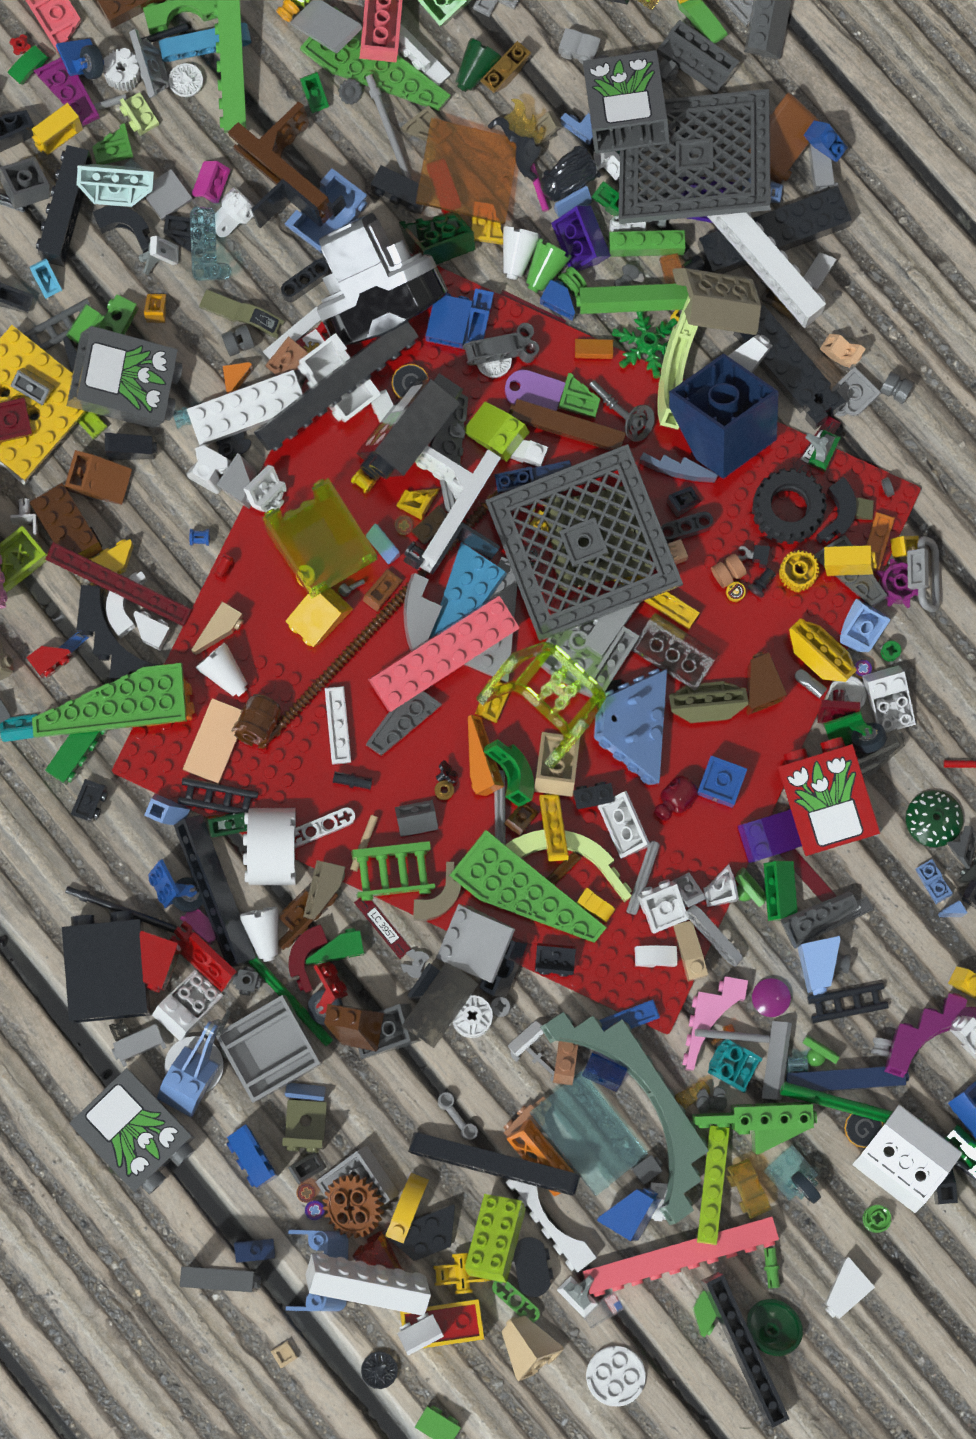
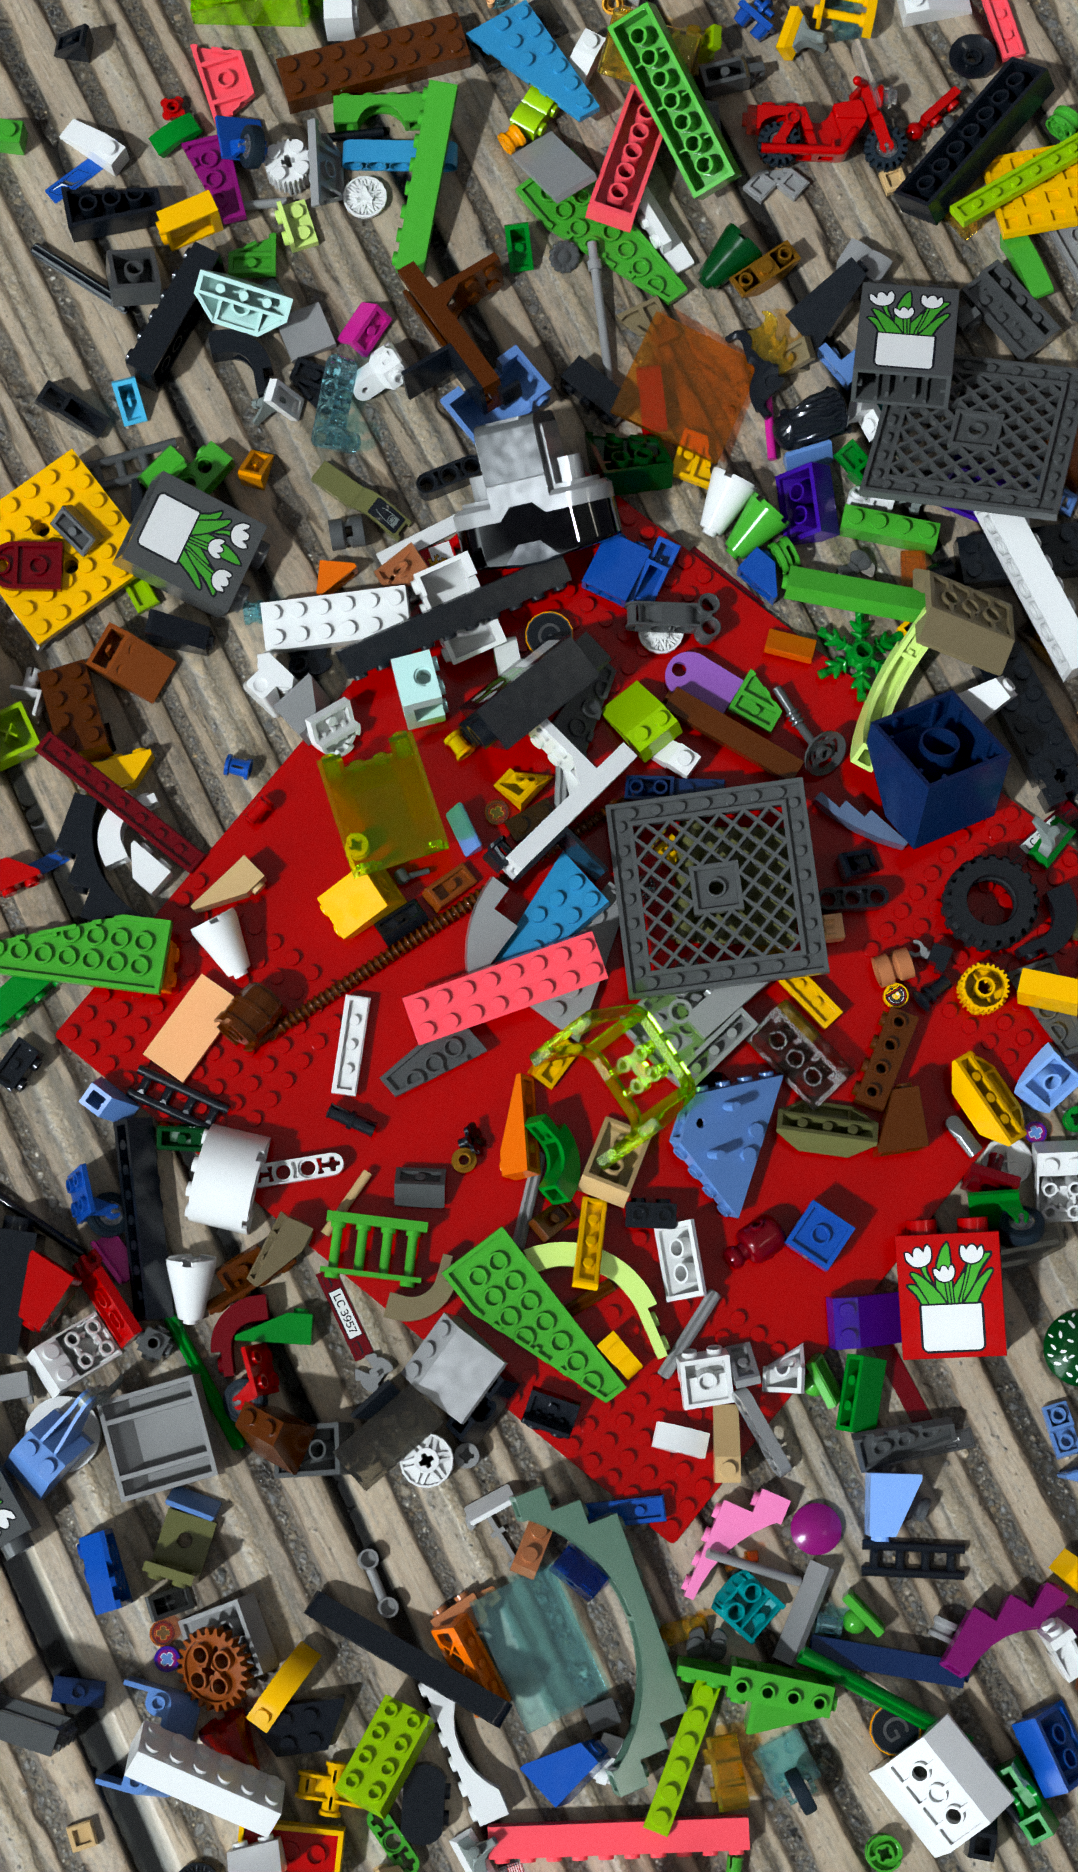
camera: 20 degrees right, 0 degrees up
none -> black slope [373,898,429,949]
none -> light aqua plate [390,649,449,731]
none -> black slope [785,257,870,353]
none -> reddish brown brick [851,1007,919,1113]

